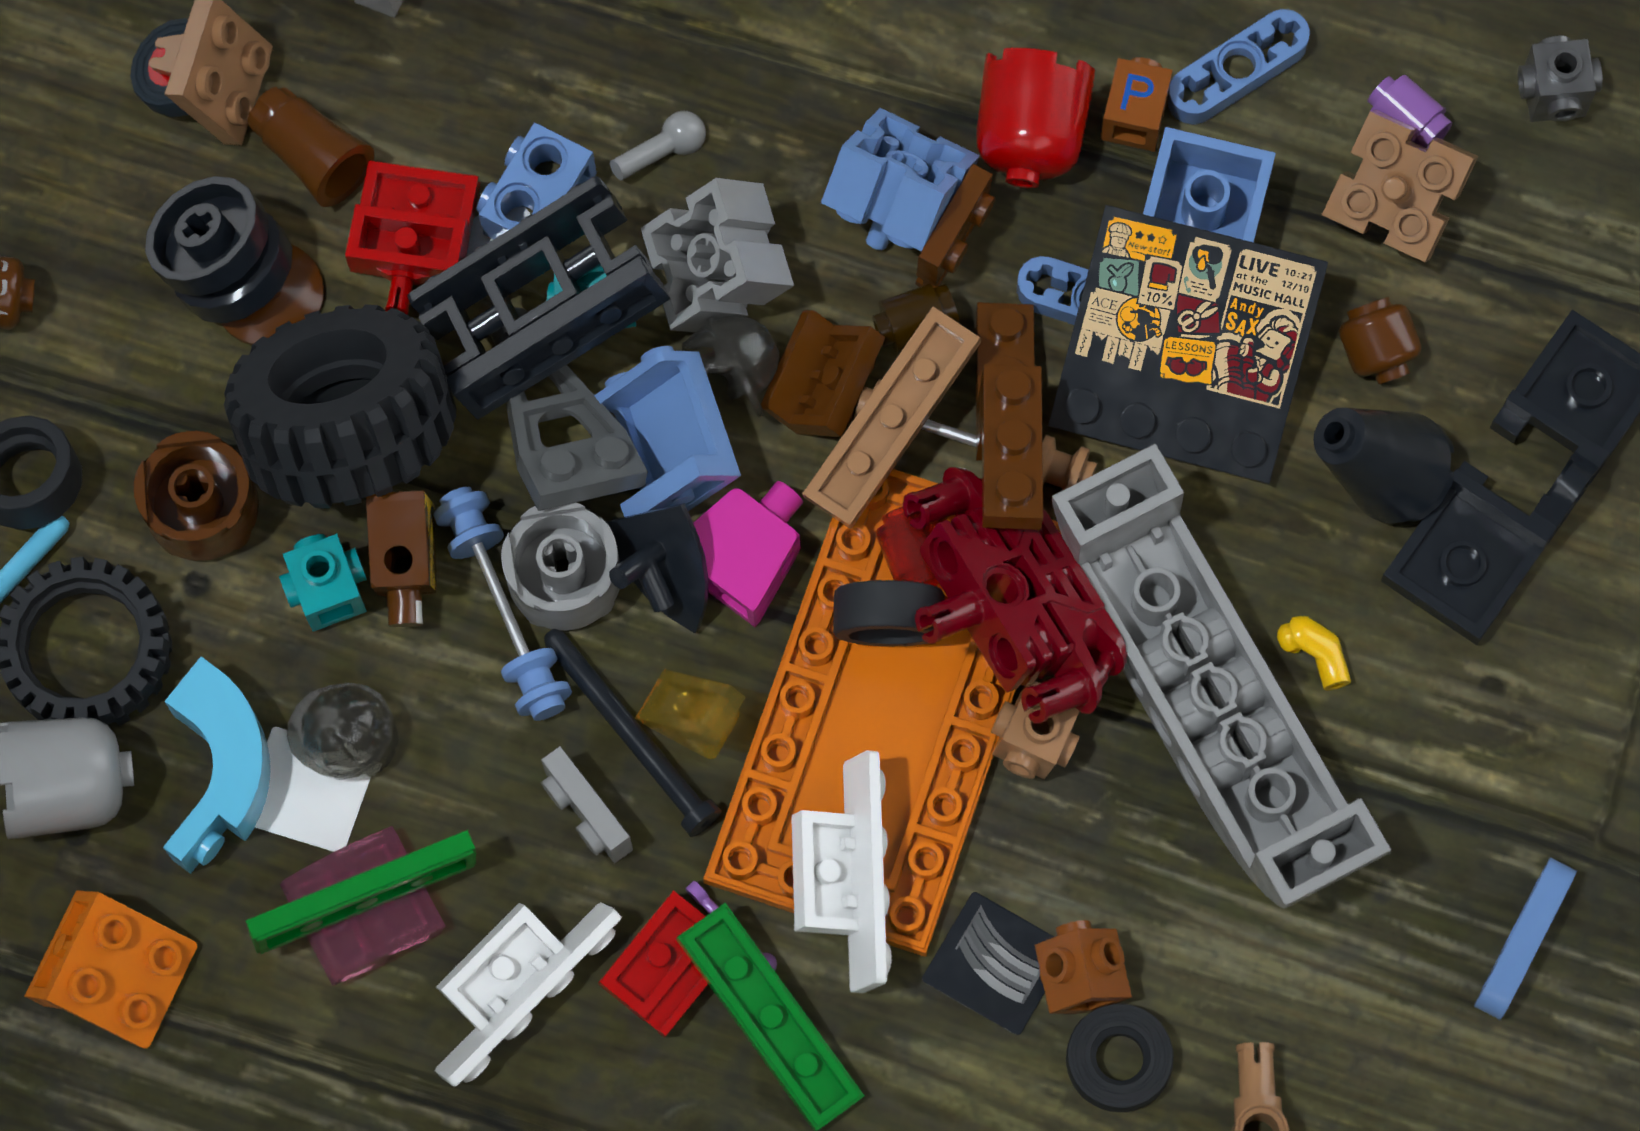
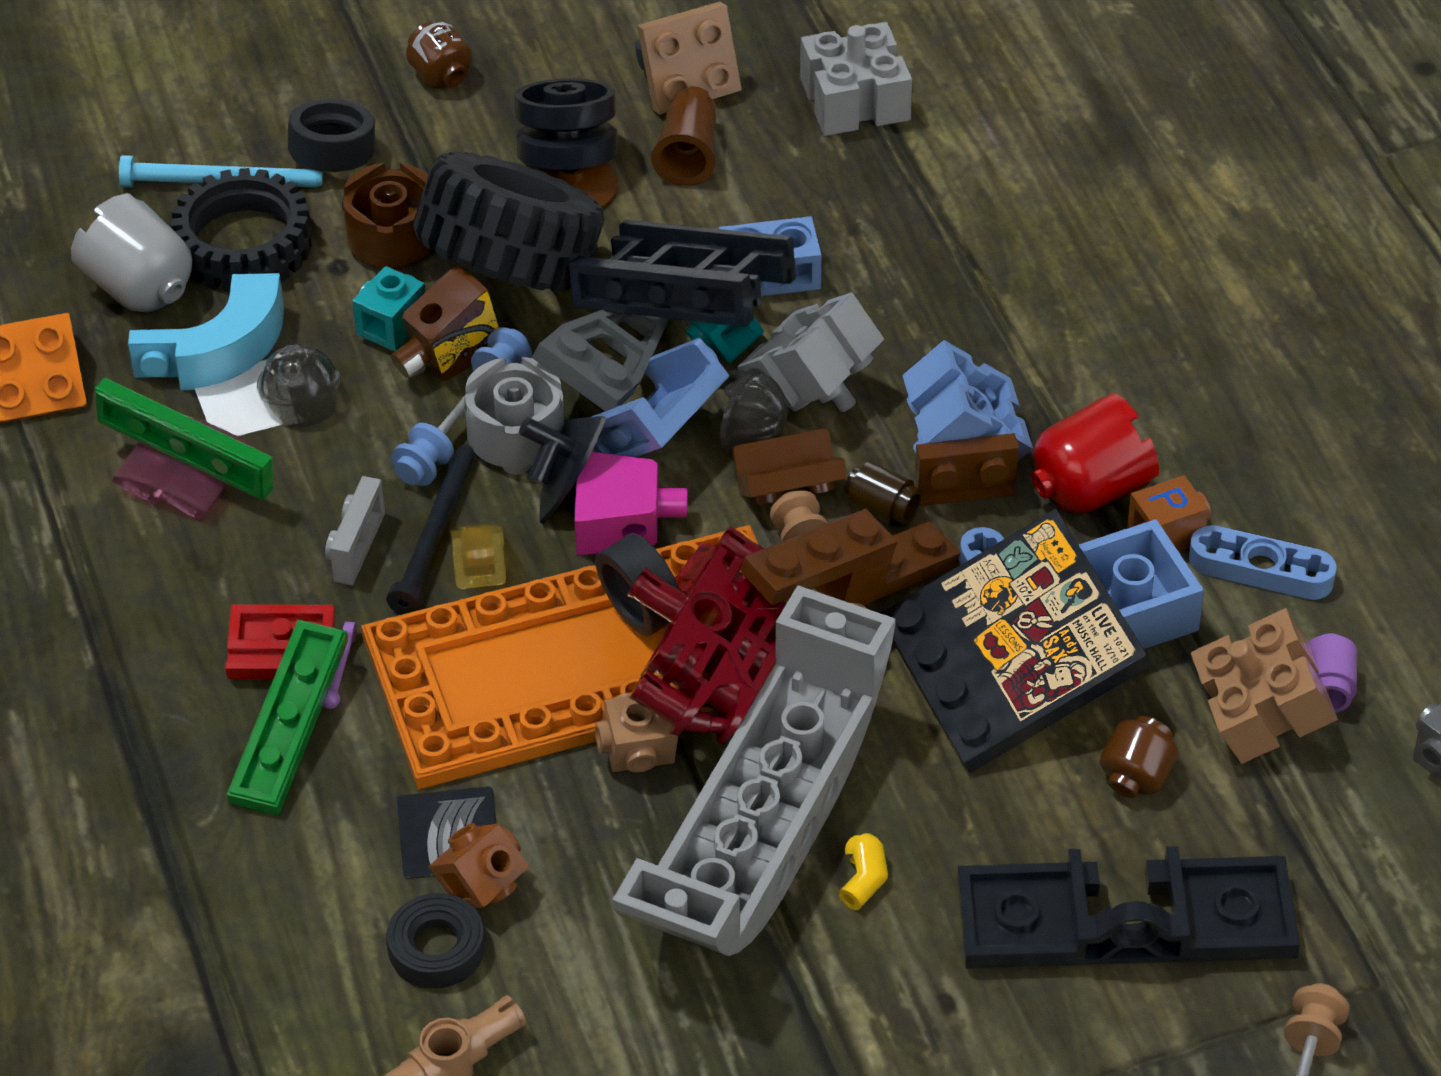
camera: 50 degrees right, 25 degrees down
red plate [345,161,480,315] -> none
white bracket [435,903,622,1087] -> none
light grey bar [610,111,706,180] -> none
white bracket [792,750,892,993] -> none
medium nougat plate [802,307,981,529] -> none
black cone [1313,407,1454,524] -> none

